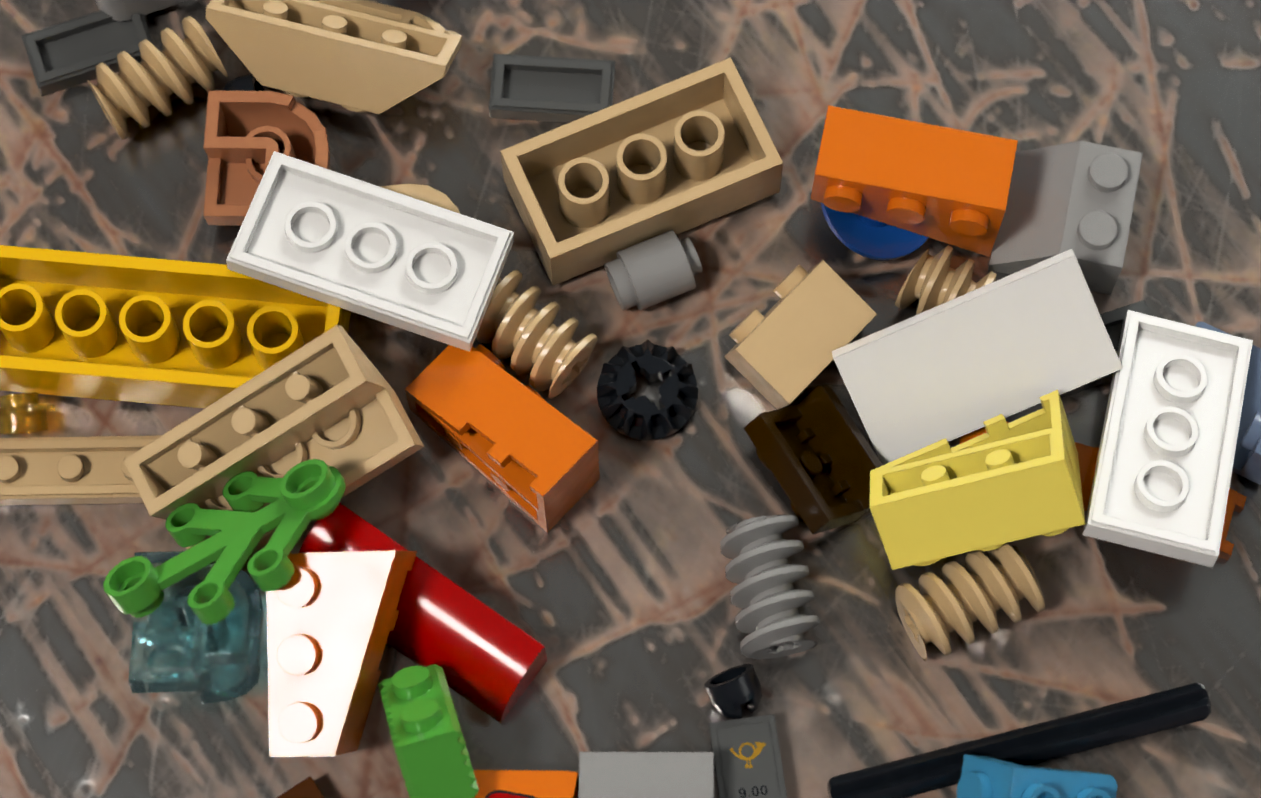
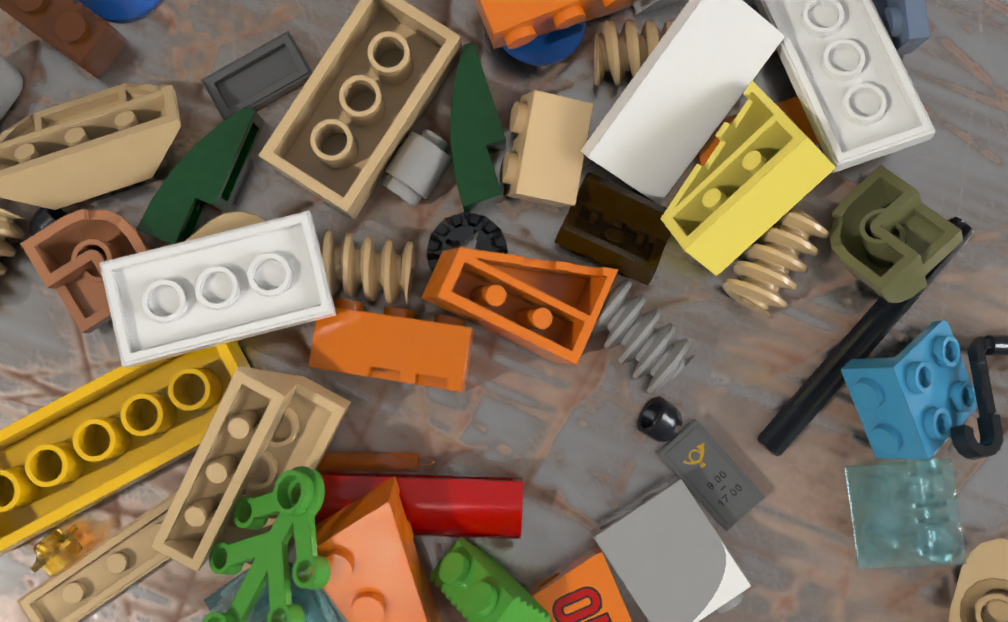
camera: 35 degrees left, 15 degrees up
none -> dark green slope [136,107,265,244]
none -> orange piece [316,451,435,472]
none -> orange wedge [421,247,618,365]
none -> dark green slope [450,42,506,213]
none -> olive brick [829,165,963,303]

